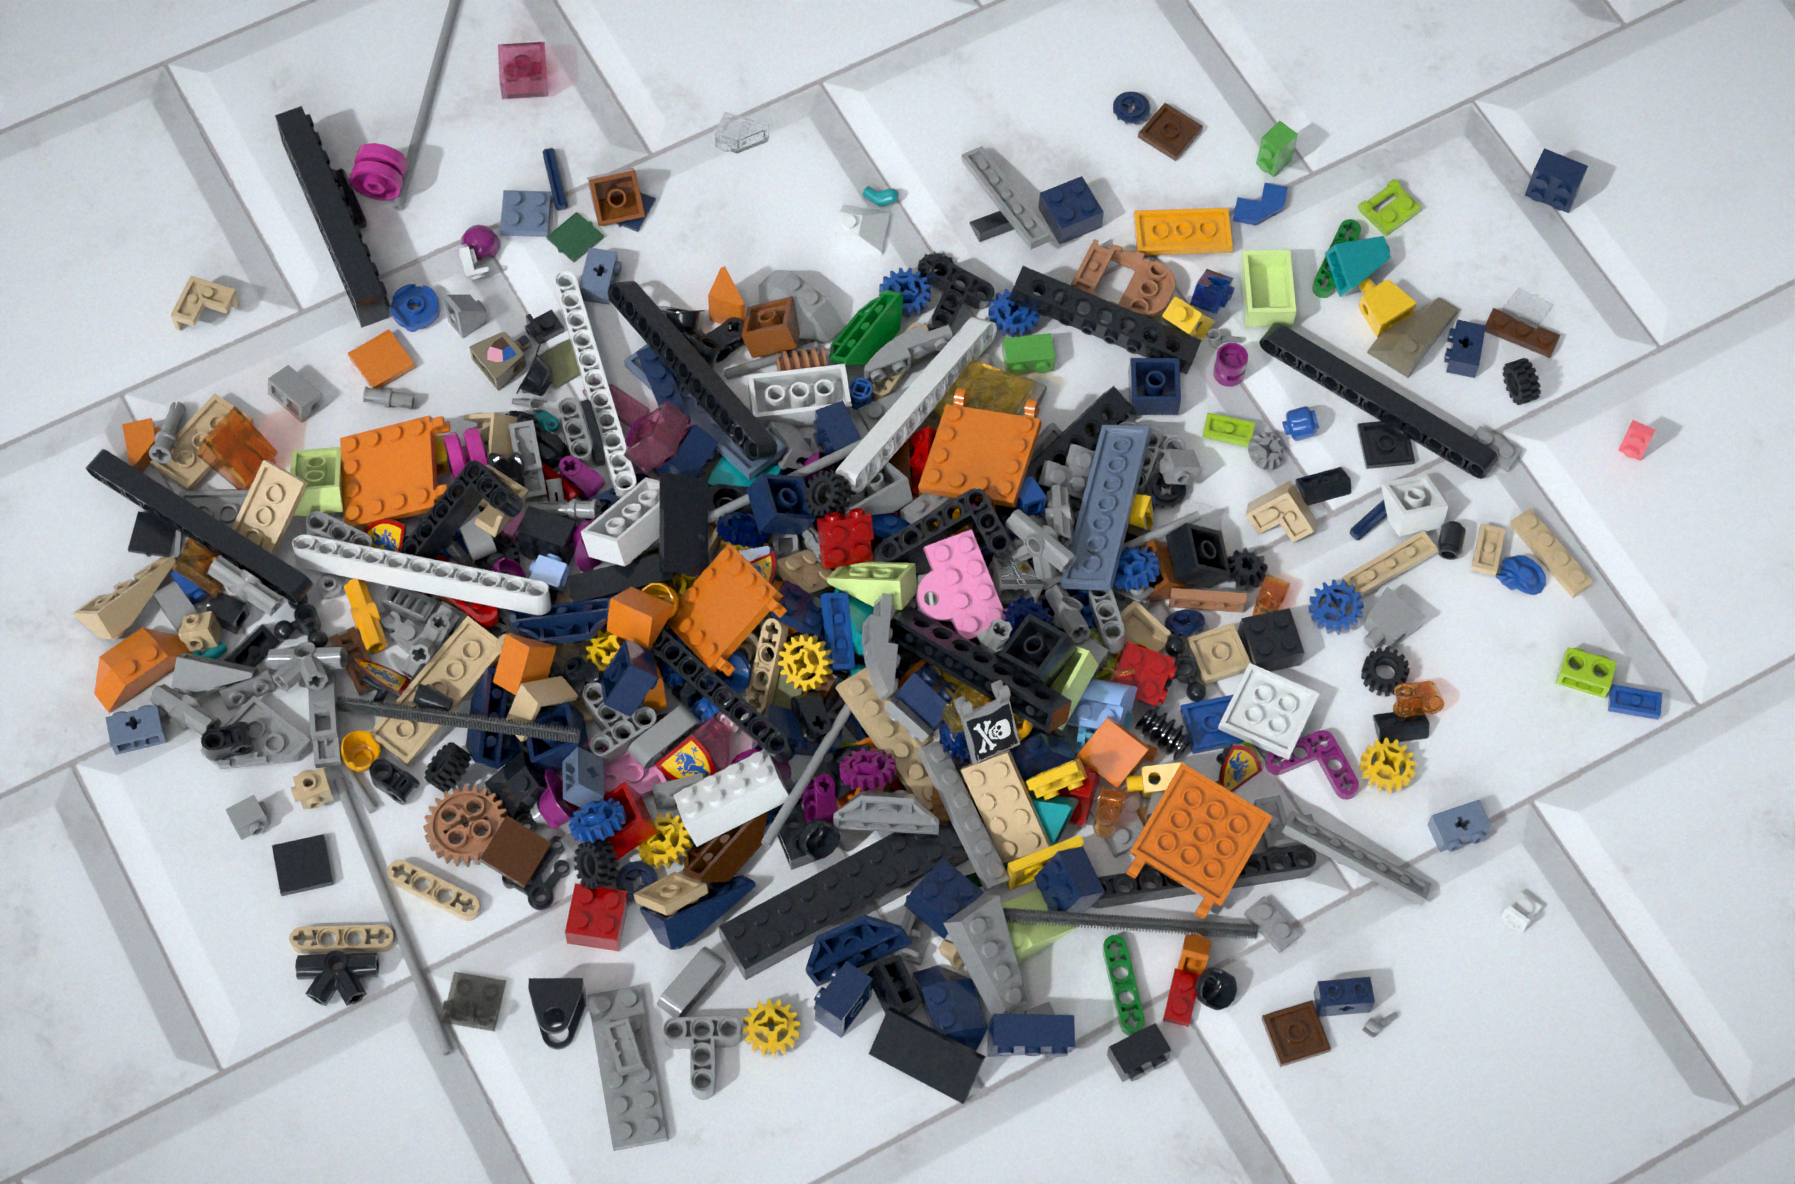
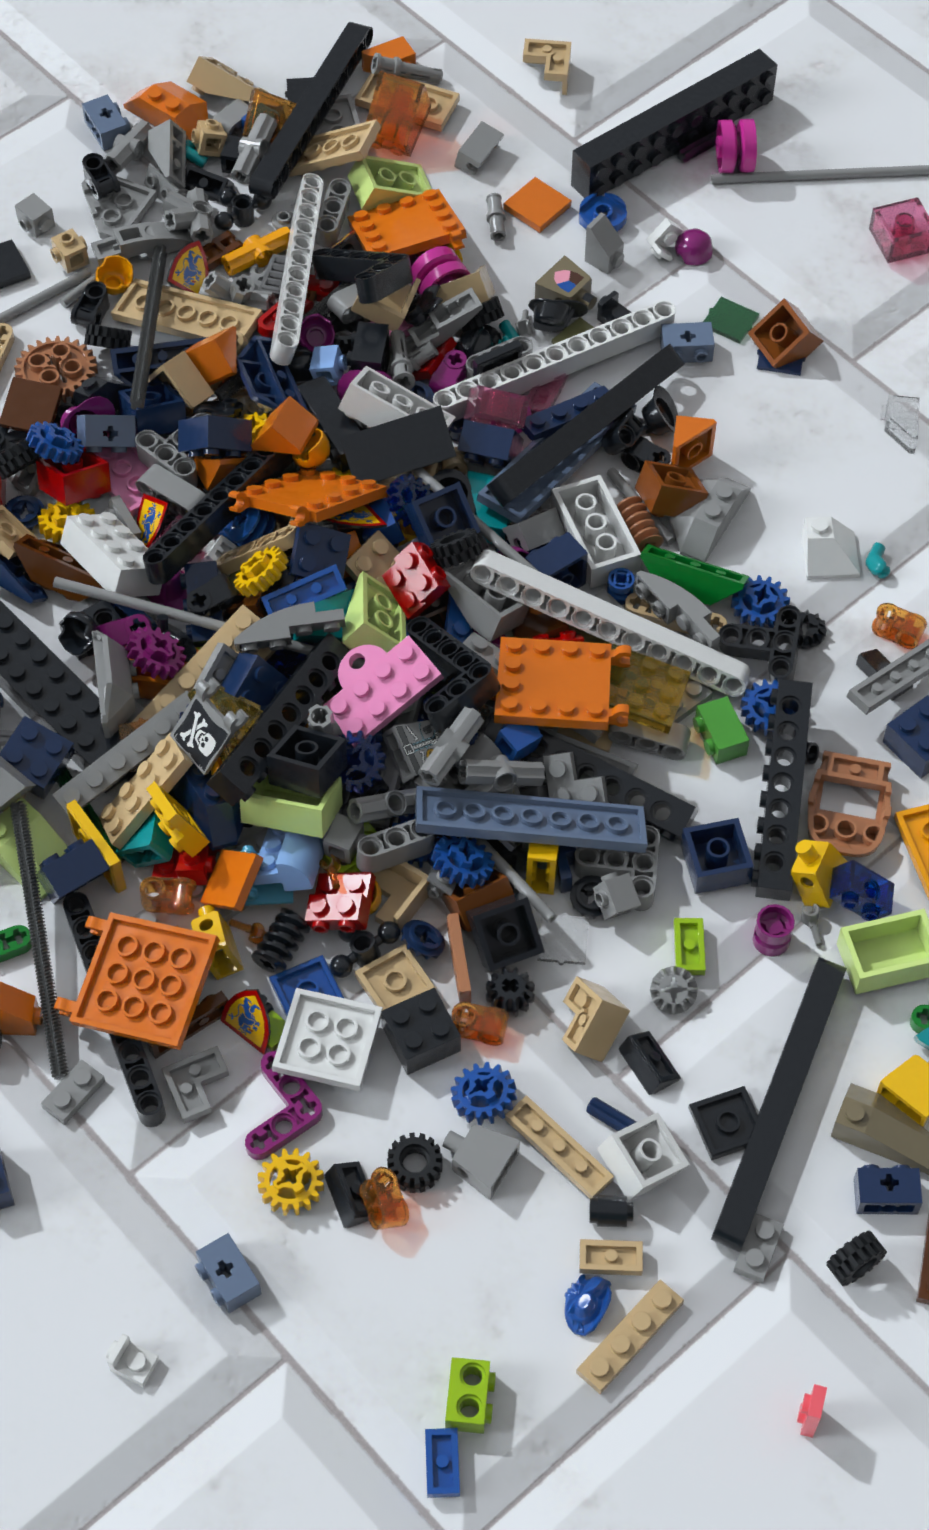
camera: 80 degrees right, 5 degrees down
black cone [413,684,454,712] -> none
sand blue plate [500,190,552,237] -> none
dark blue axle [542,148,568,211] -> none
blue head [1282,406,1320,441] -> none
light grey plate [1282,811,1431,906] -> none
none -> clear orange piece [871,603,927,649]

